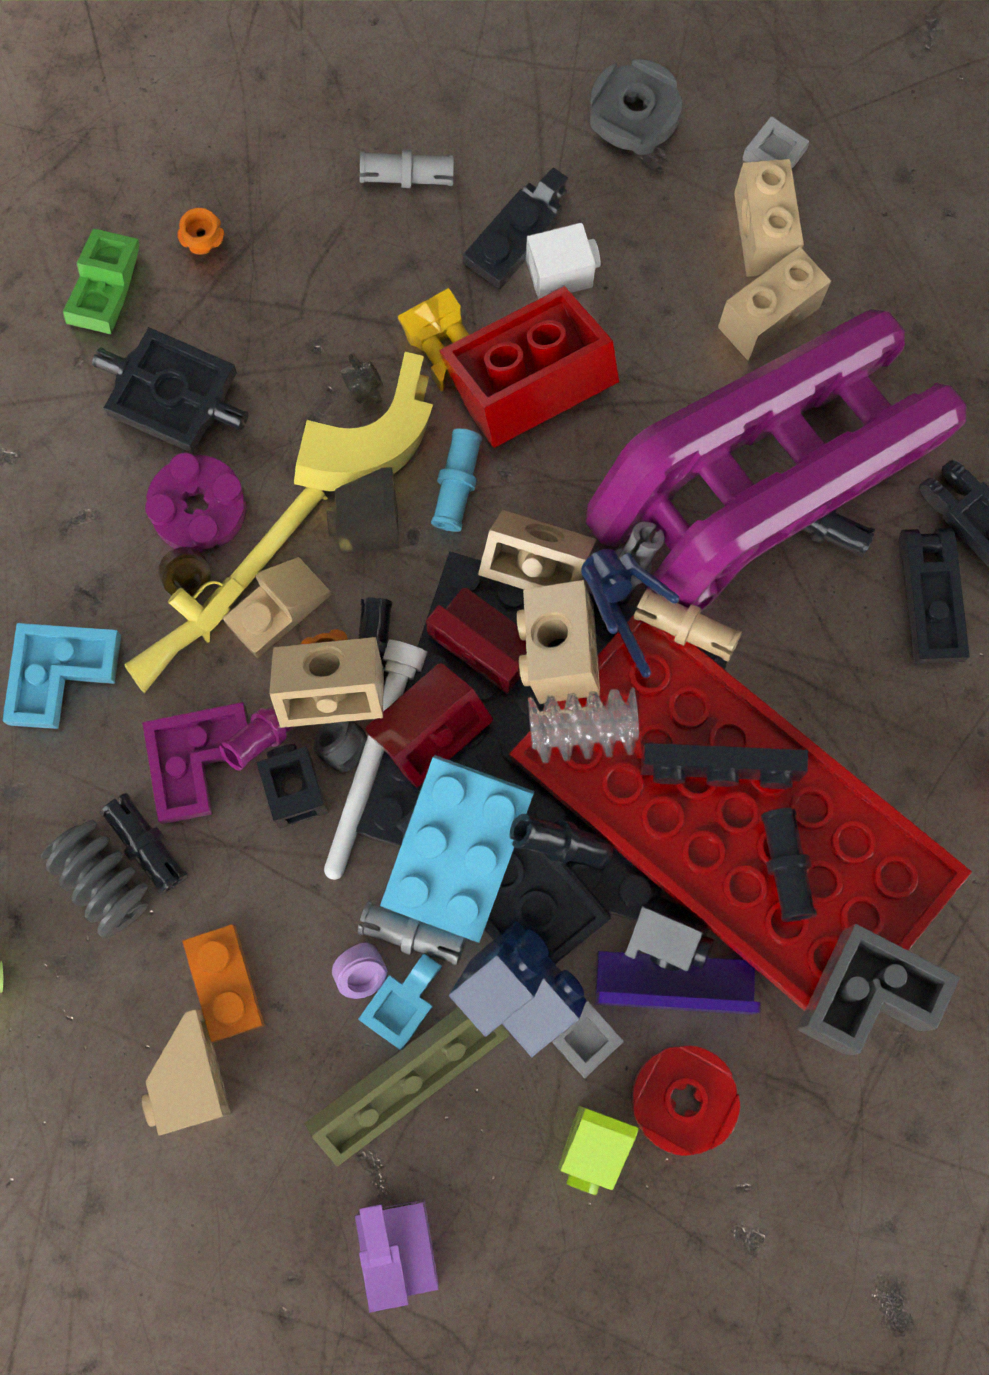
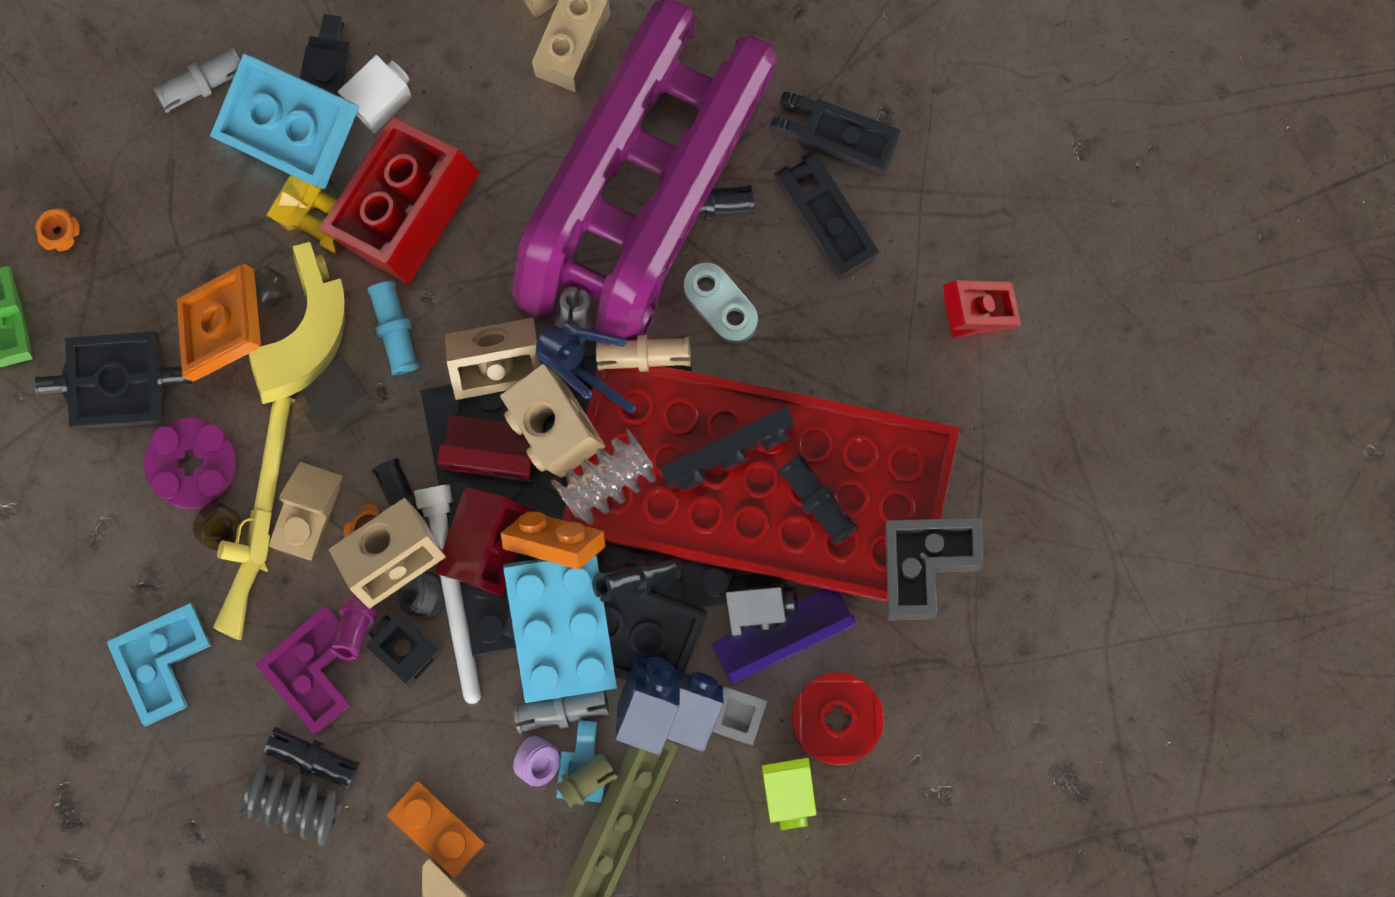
camera: 25 degrees left, 5 degrees up
none -> orange plate [177,263,261,382]
none -> medium azure plate [210,54,359,189]
none -> orange plate [501,511,605,570]
none -> olive pin [555,753,618,808]
none -> light aqua plate [684,263,758,344]

